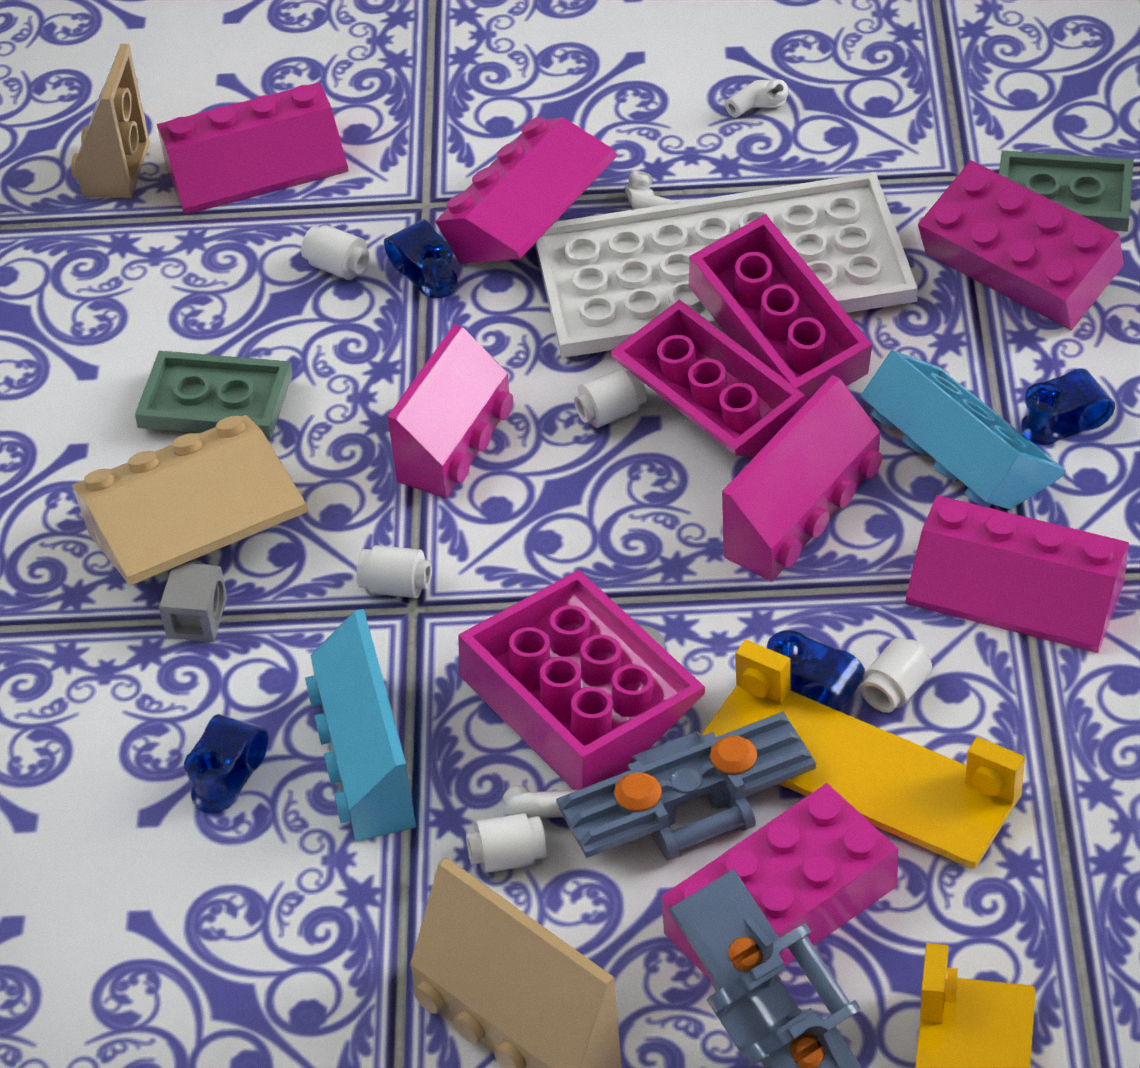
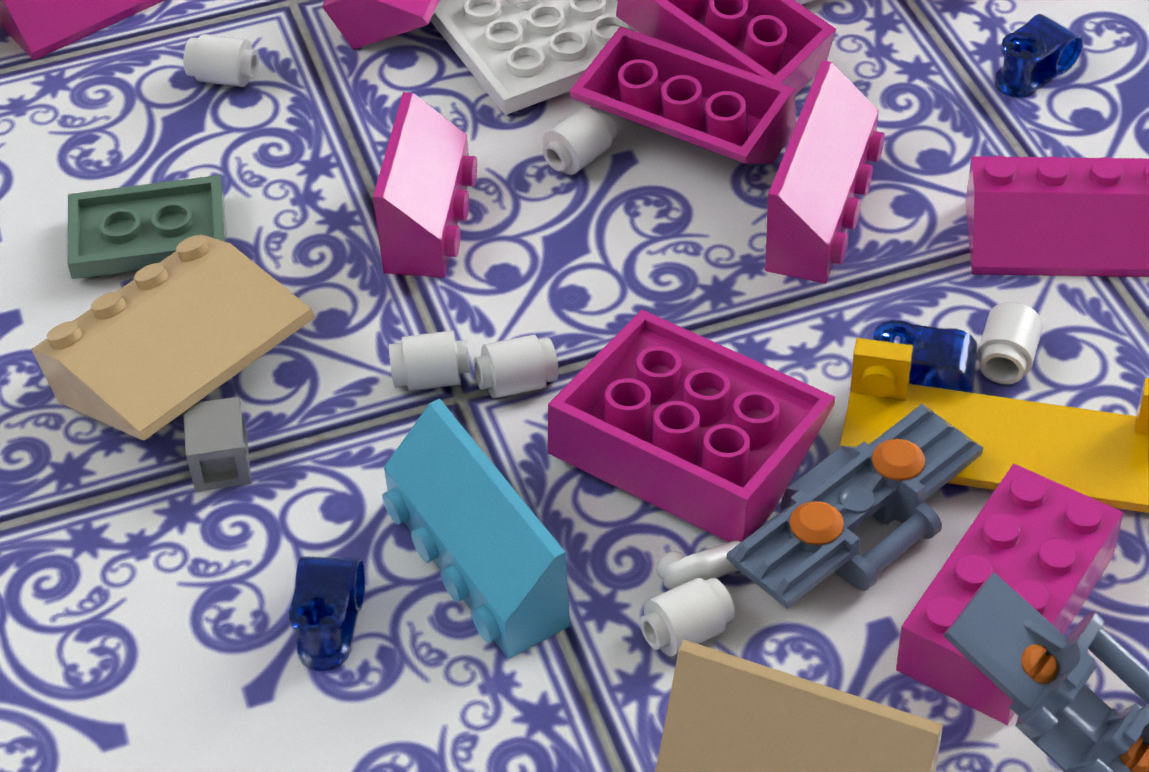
camera: 20 degrees left, 0 degrees up
clear blue piece [384,219,458,299] -> none
medium azure slope [860,350,1066,510] -> none
none -> white brick [474,335,559,398]

